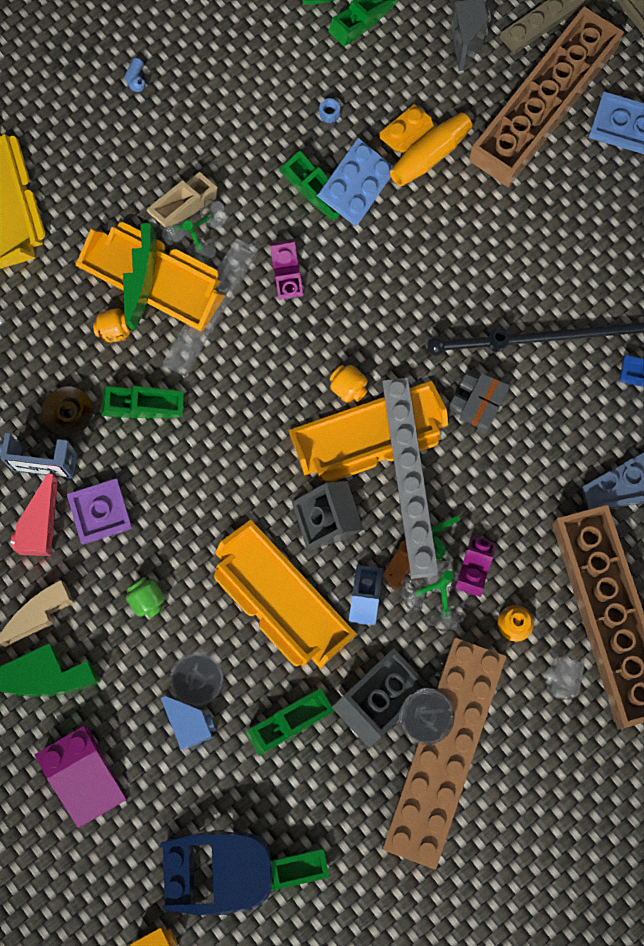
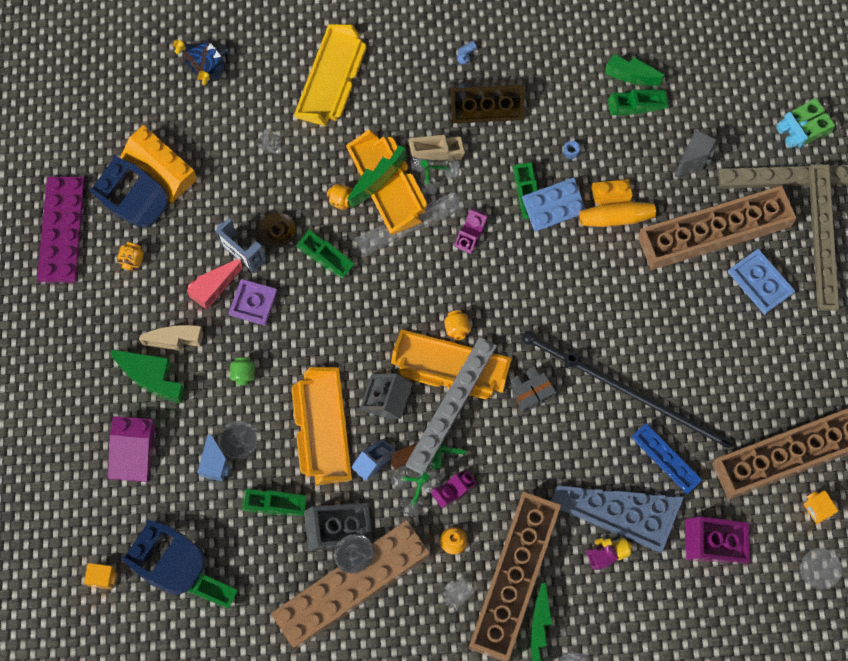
camera: 35 degrees right, 5 degrees down
none -> dark brown slope [450,79,524,124]

